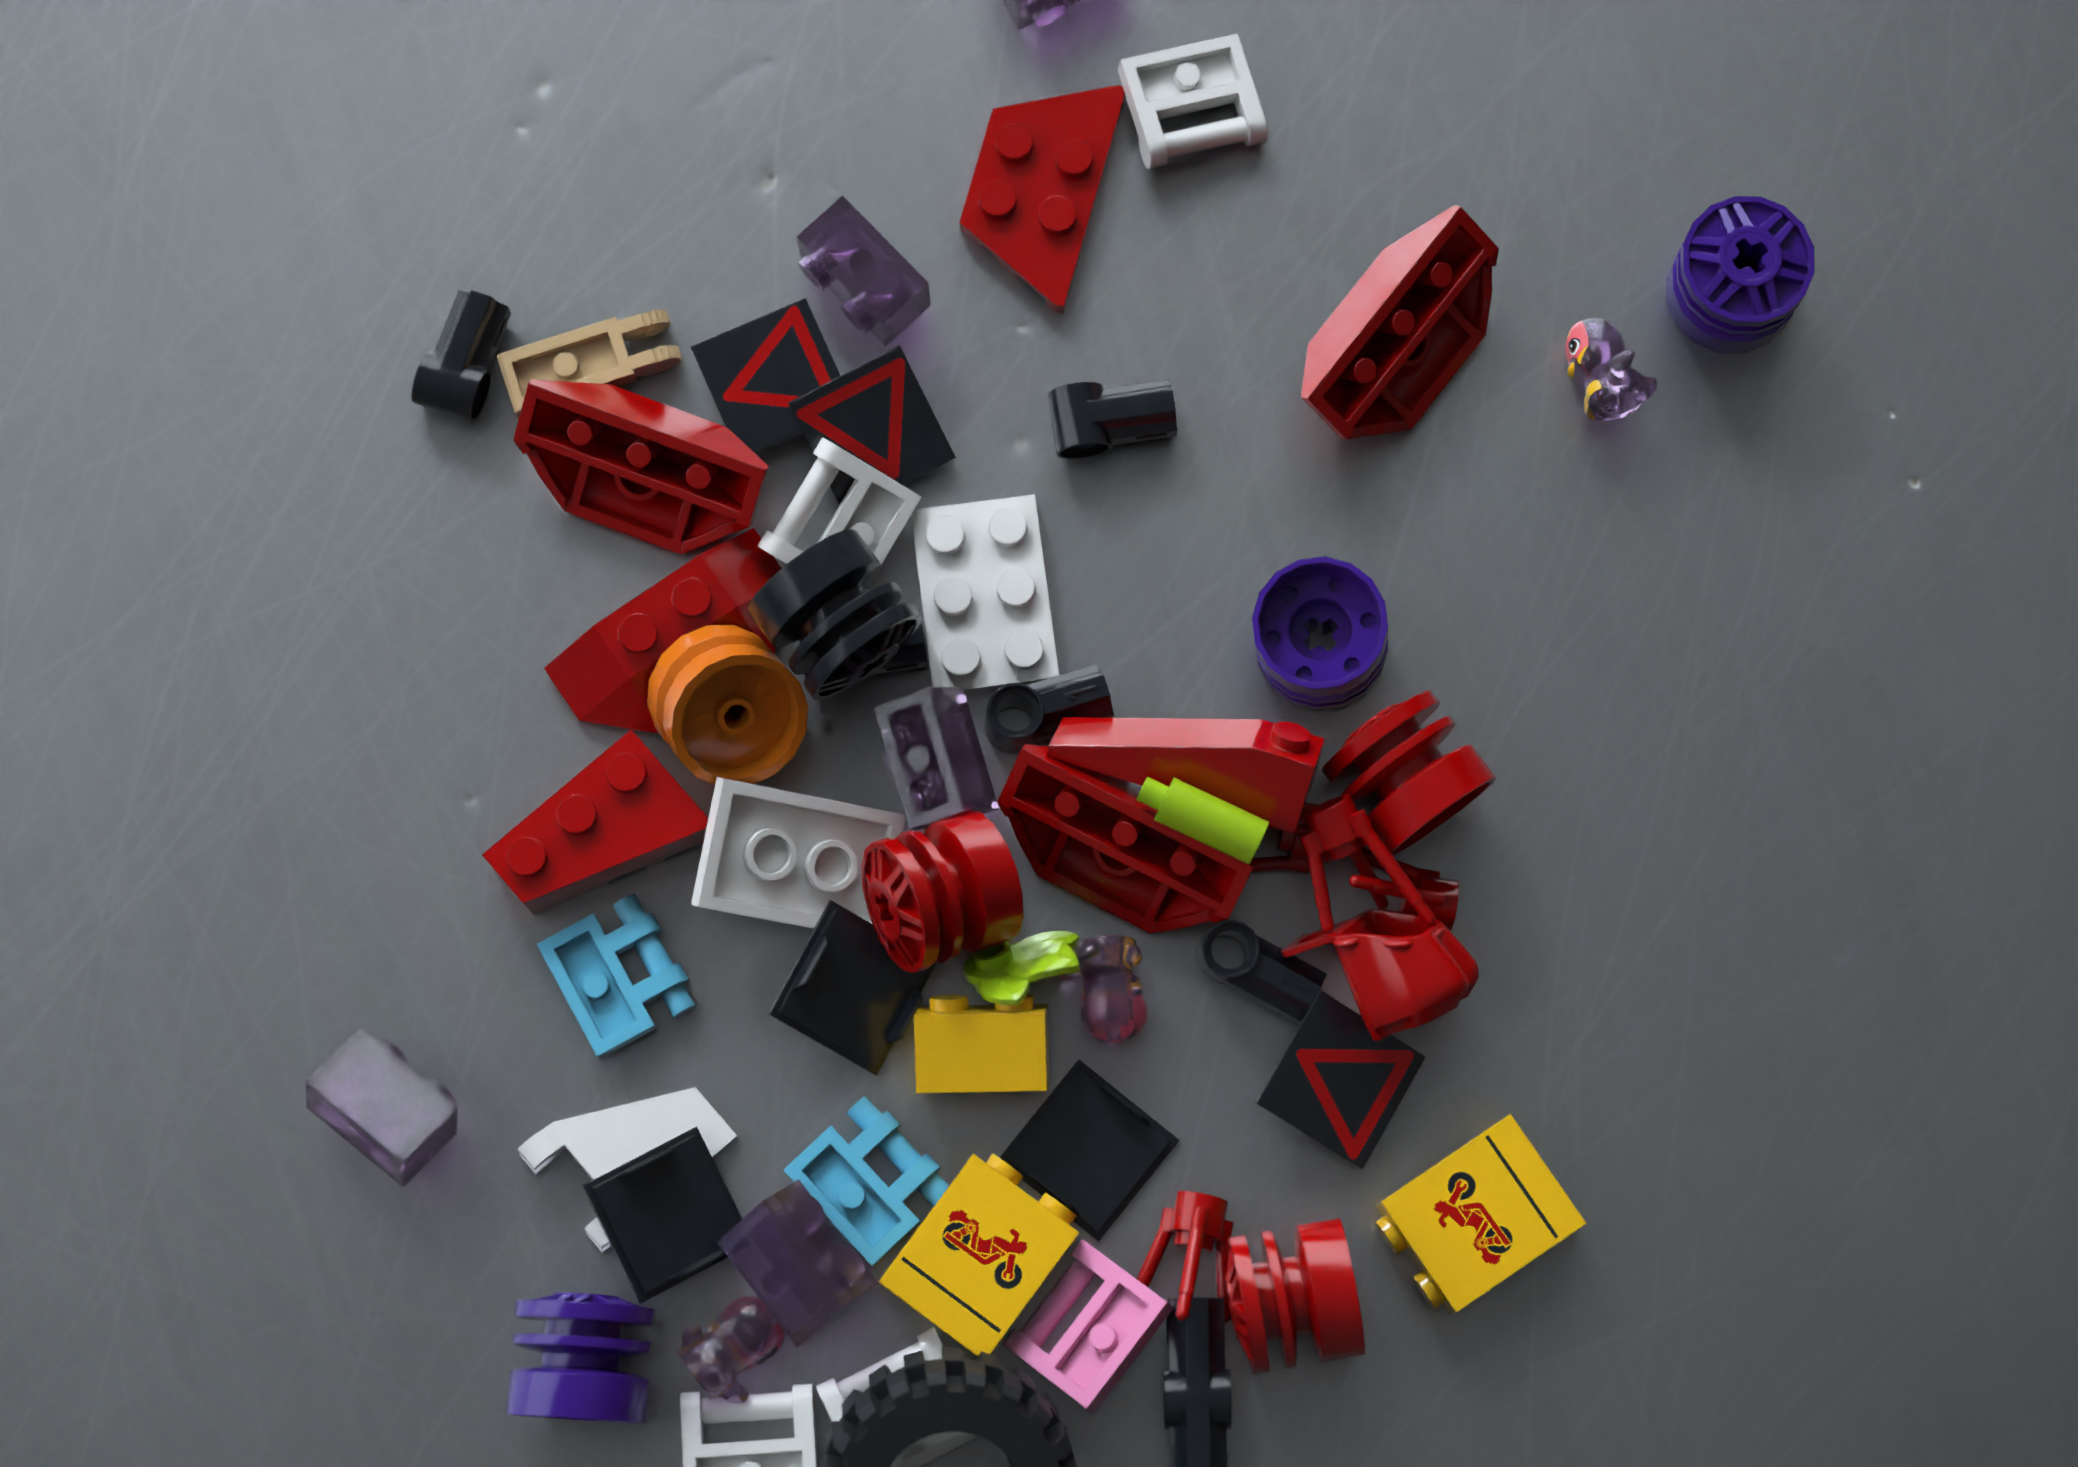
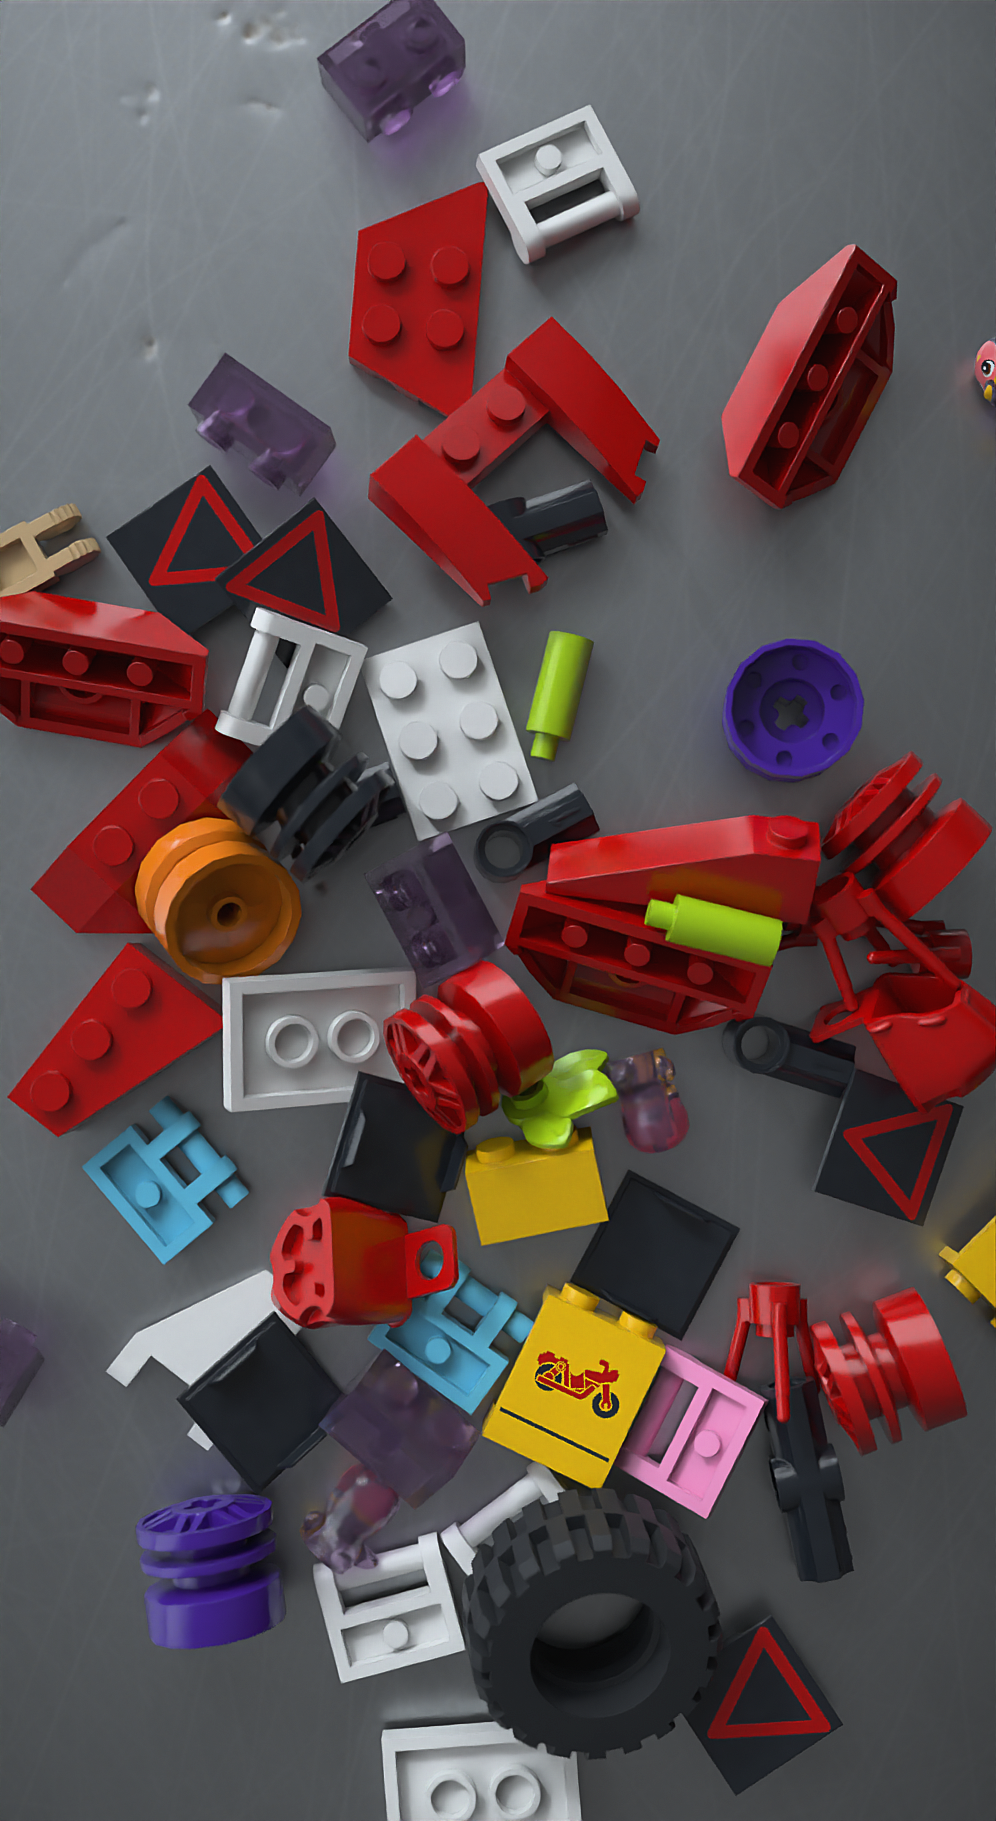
camera: 15 degrees left, 10 degrees up
none -> red piece [270,1197,459,1329]
none -> red wedge [368,316,660,607]
none -> lime cylinder [526,631,594,762]

